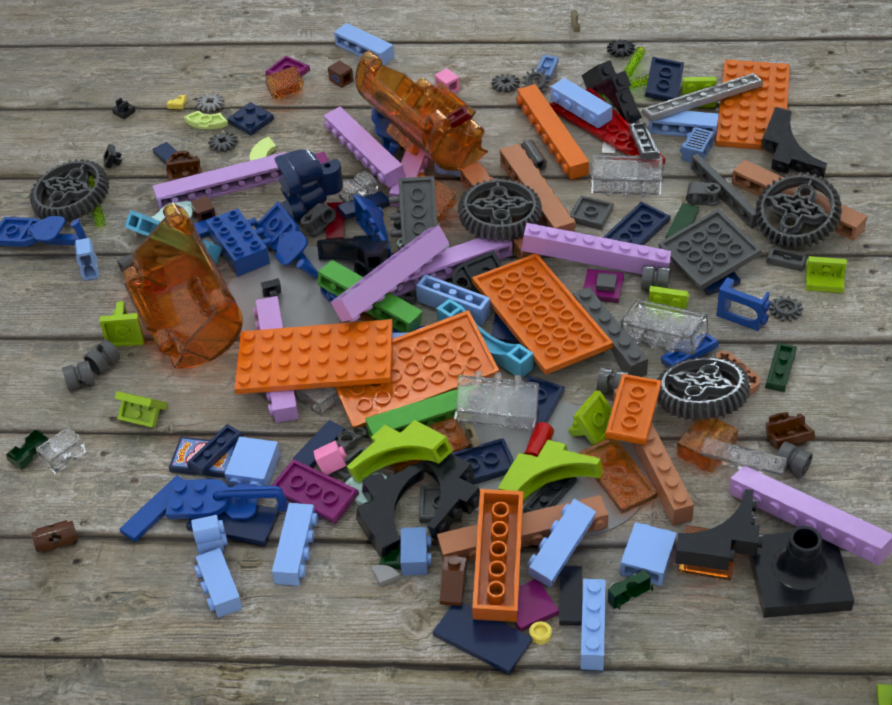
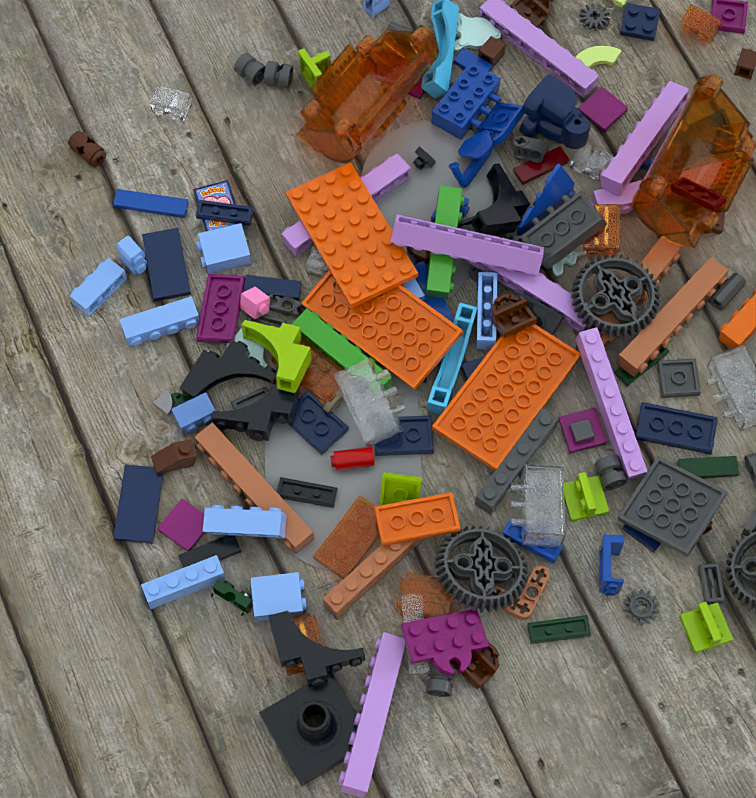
camera: 60 degrees right, 20 degrees up
dark green piece [6,429,51,470] -> none
lime bracket [114,391,168,428] -> none
blue plate [165,479,288,520] -> none
dark blue tile [337,191,390,219] -> none
orange brick [472,489,523,622] -> none
lime arch [498,440,603,501] -> none
light yellow tile [529,621,552,645] -> none
dark grey wheel [596,367,629,394] -> none
none -> magenta plate [400,608,489,676]
none -> reddish brown slope [491,294,537,338]

